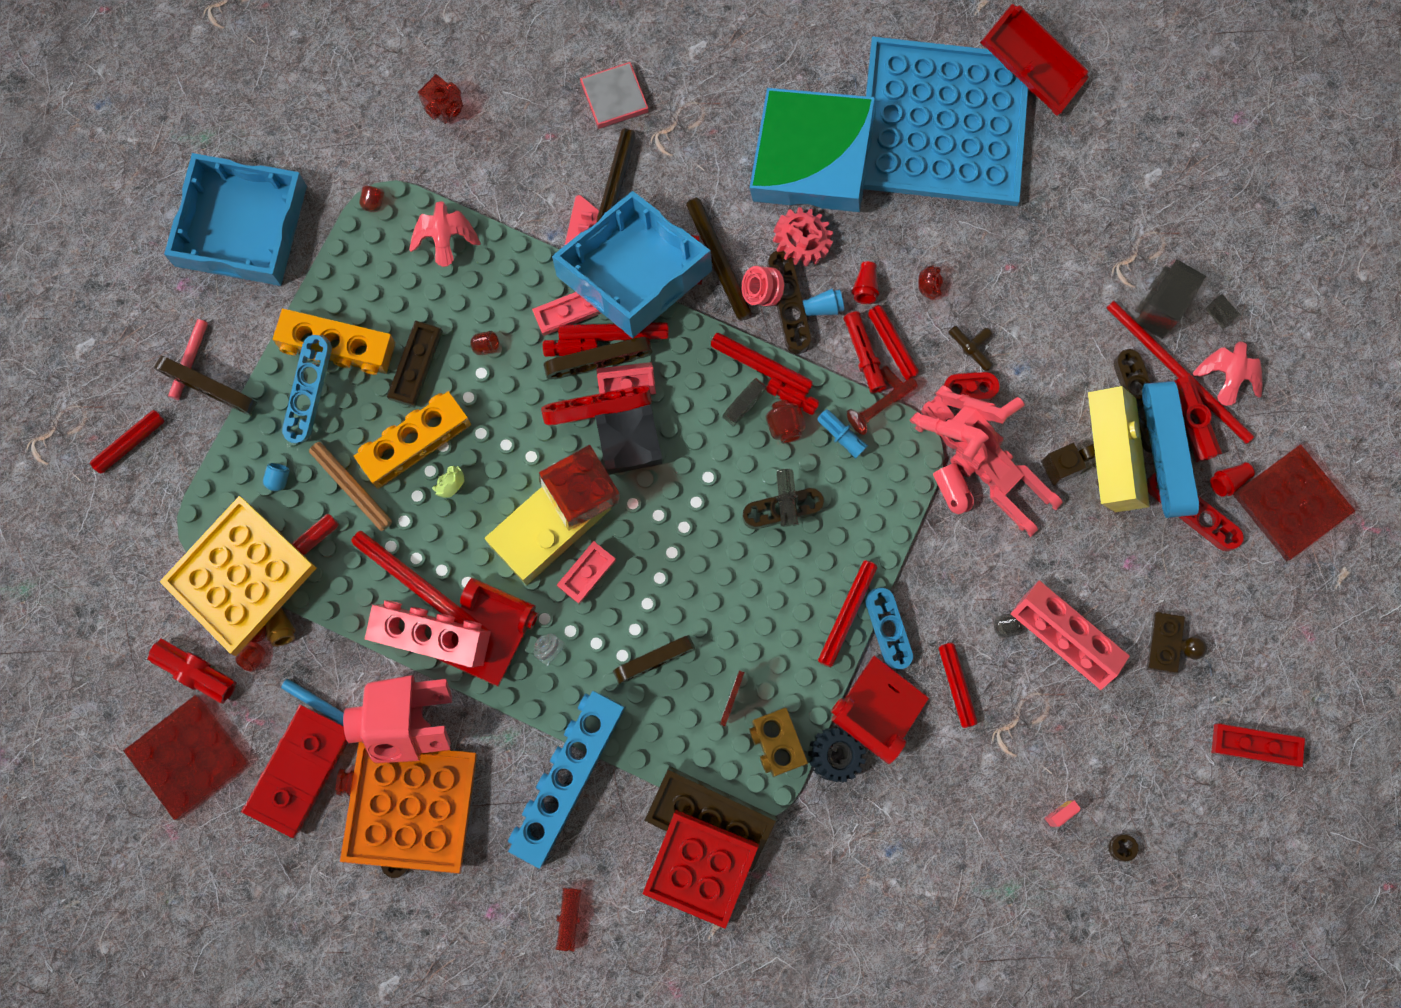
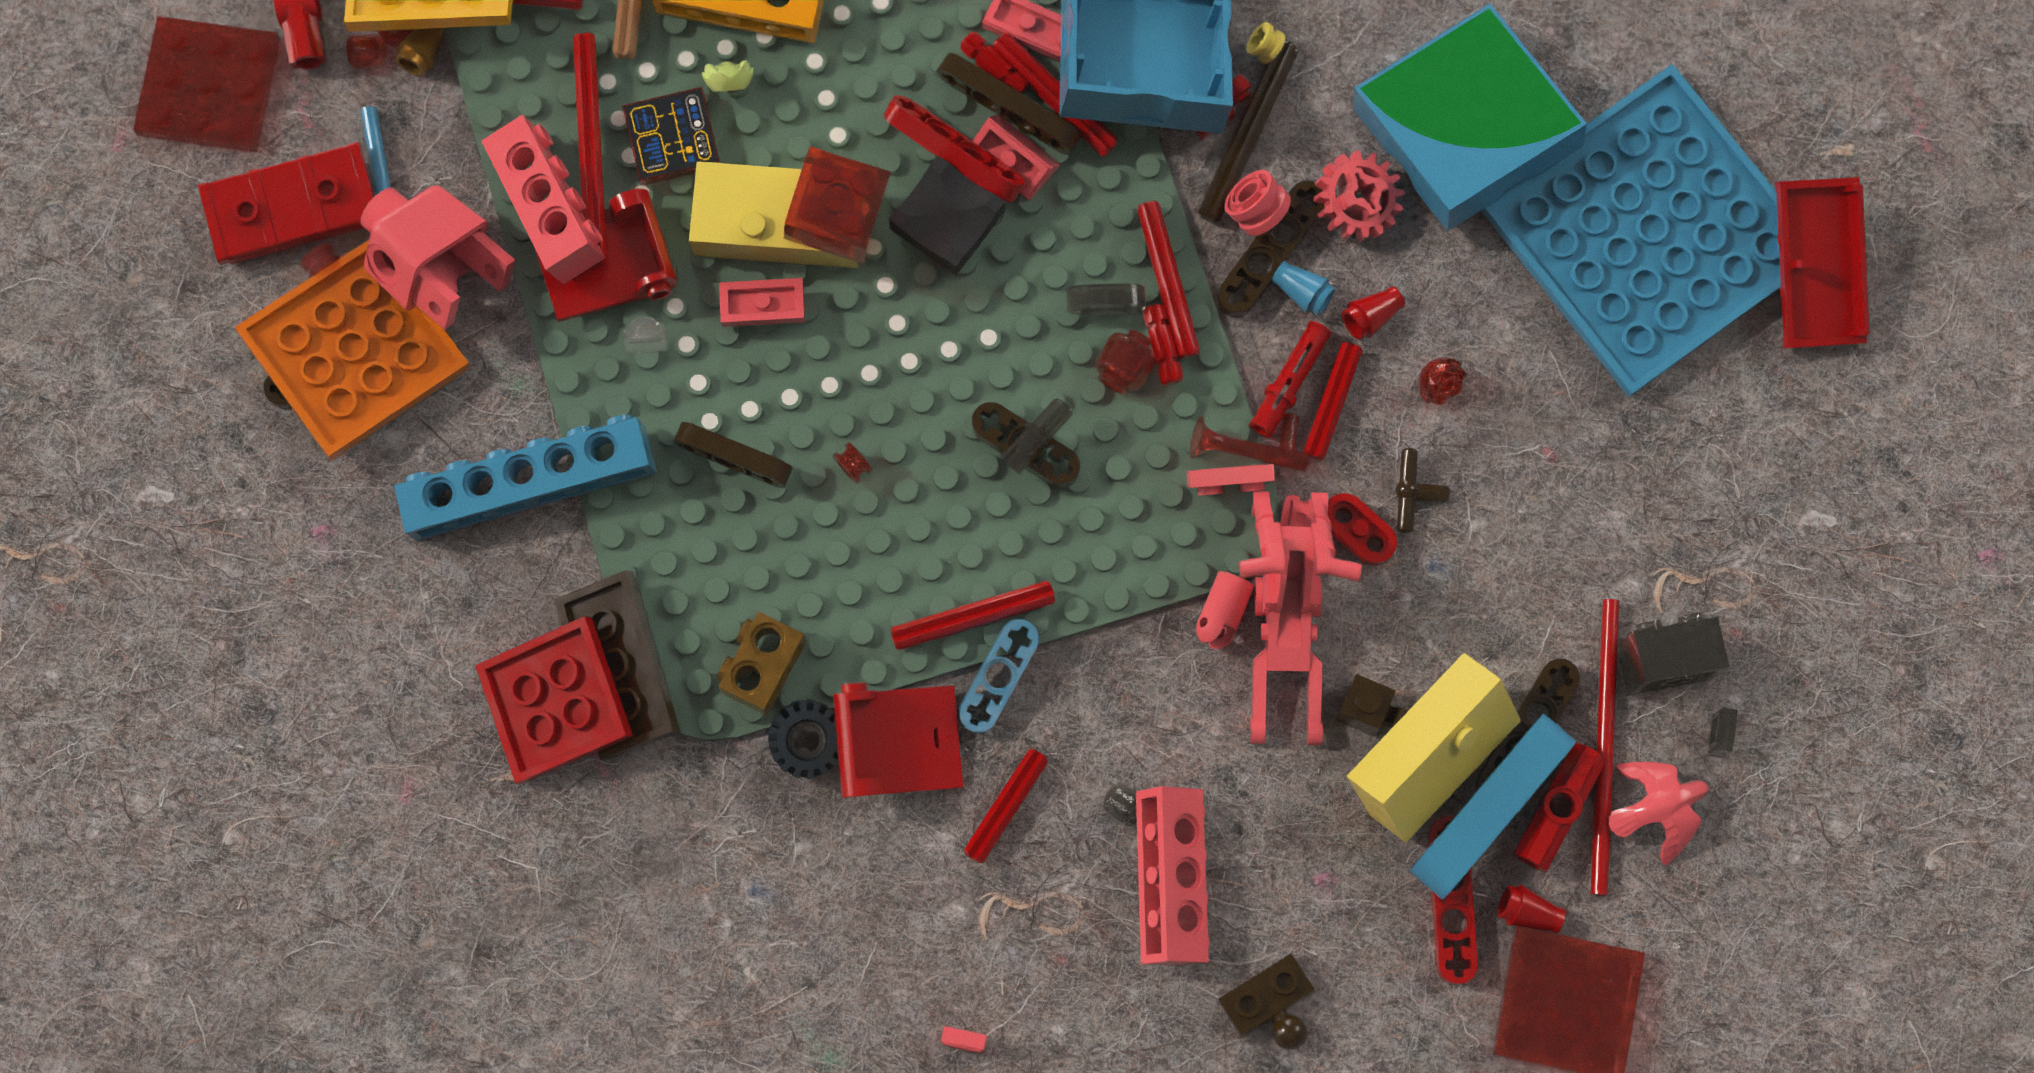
camera: 50 degrees right, 0 degrees up
clear red pin [555,888,582,952] -> none
clear red piece [720,670,745,726] -> none
dark azure axle [817,409,868,459] -> none
none -> black tile [622,87,720,186]
none -> clear red bush [832,442,873,484]
none -> coral plate [1186,464,1275,495]
none -> light yellow bush [1246,22,1285,64]

